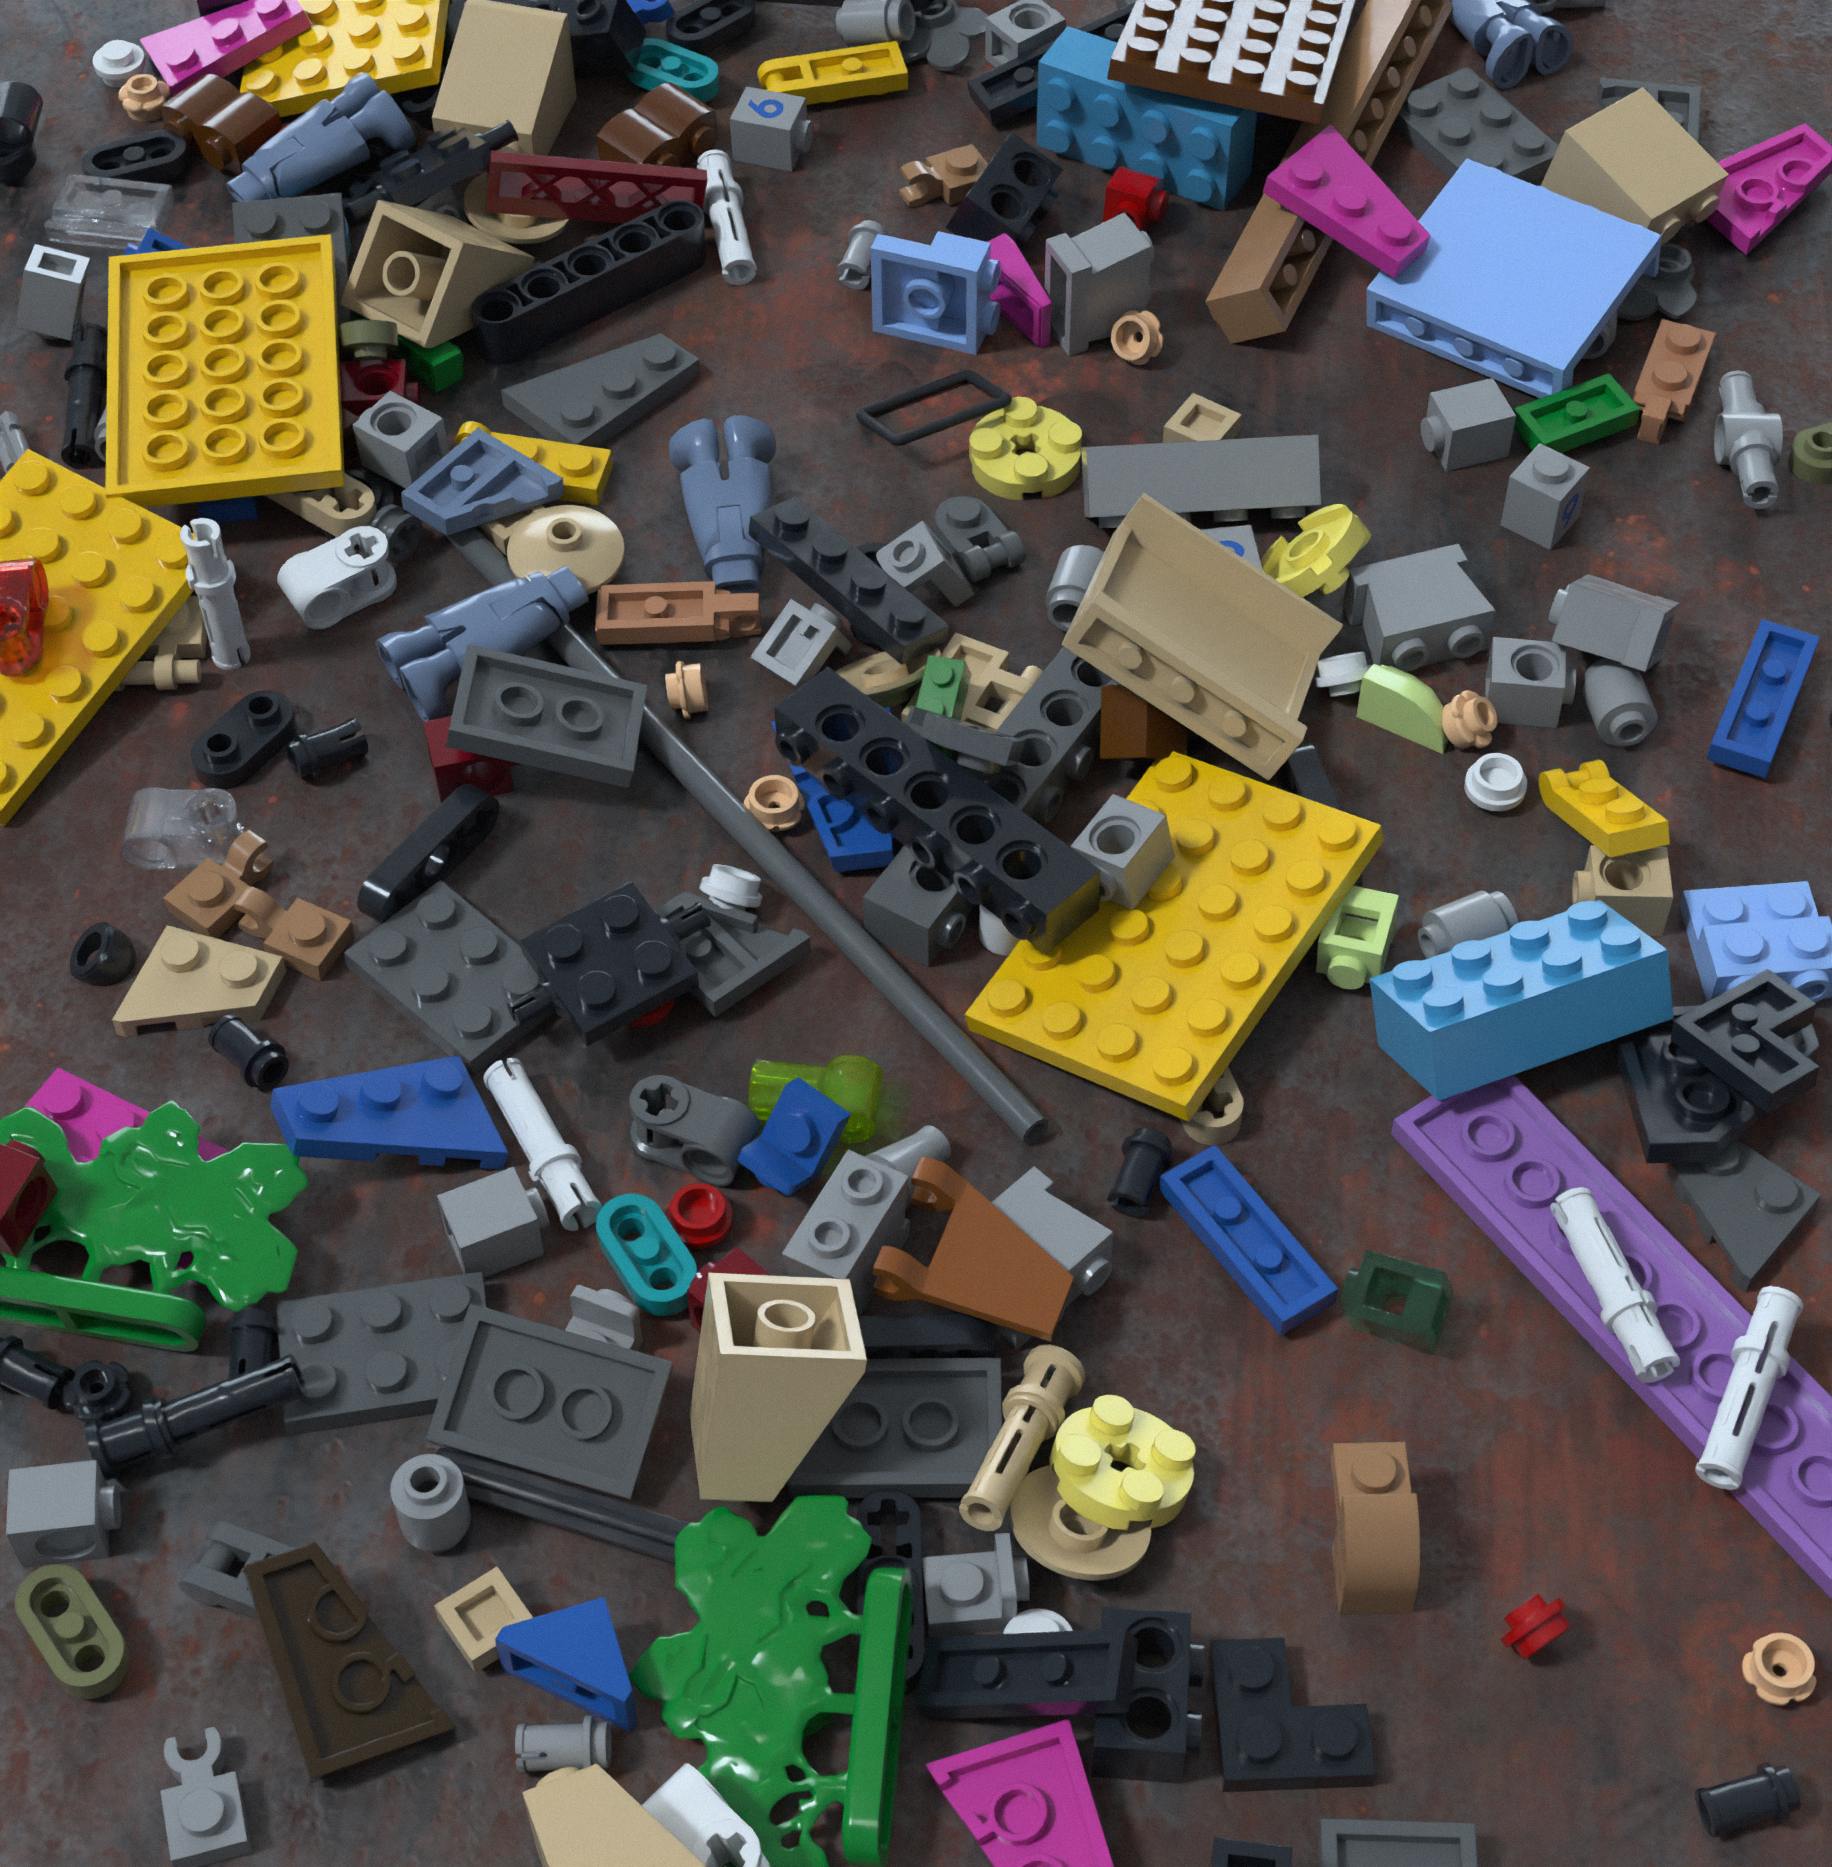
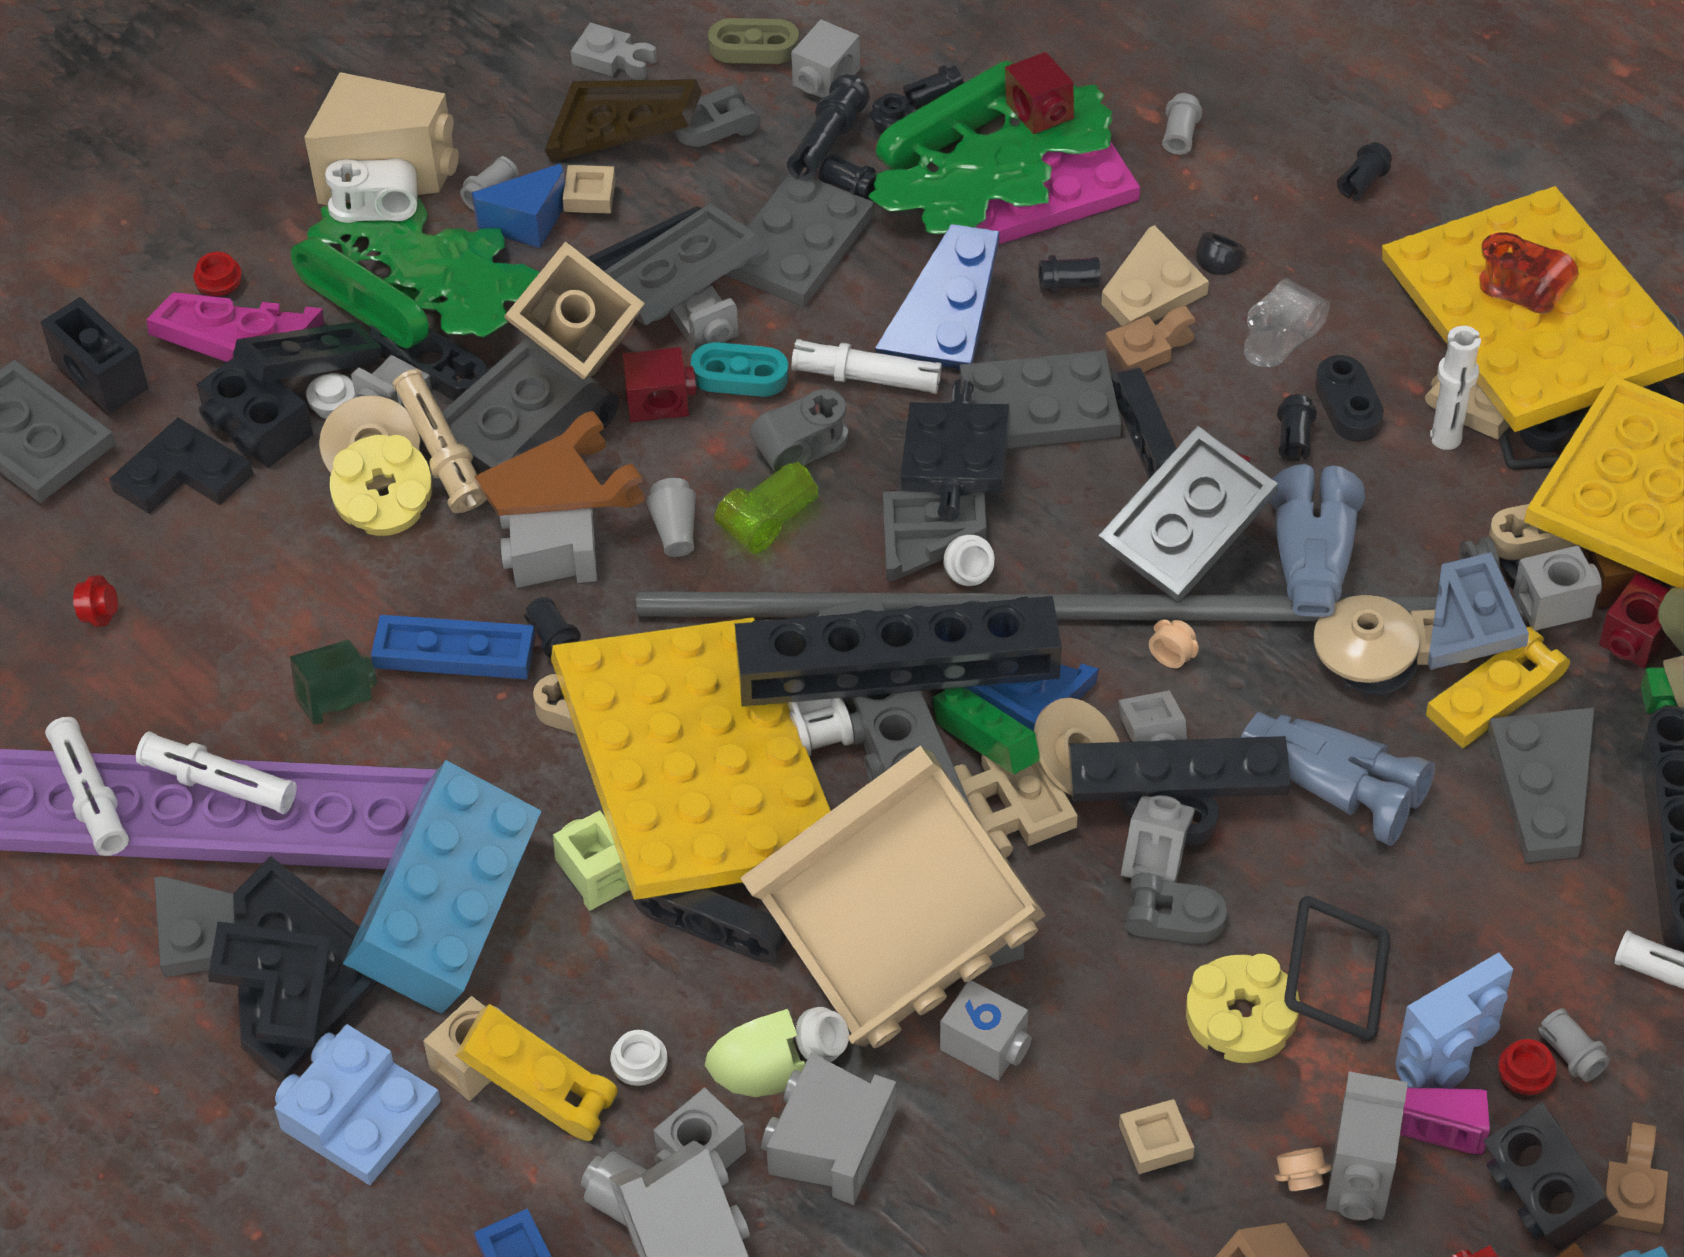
camera: 130 degrees right, 0 degrees up
medium nougat plate [163,830,275,939] -> none
white piece [277,526,397,629] -> none
light grey brick [390,1454,471,1553] -> none
light grey brick [437,1167,549,1278] -> none
nougat hinge [595,581,762,645] -> none
red plate [665,1183,733,1249] -> none
blue bracket [737,1077,851,1196] -> none
light grey hips [782,1149,910,1316] -> none
dark grey wing [906,705,1026,774] -> none
light grey brick [1045,545,1104,632] -> none
light grey brick [1070,794,1175,910] -> none
light grey brick [1081,435,1321,528] -> none
light yellow plate [1260,504,1371,597] -> none
medium nougat brick [1330,1442,1420,1615] -> none
light grey brick [1418,890,1518,959] -> none
light nougat plate [1442,690,1497,749] -> none

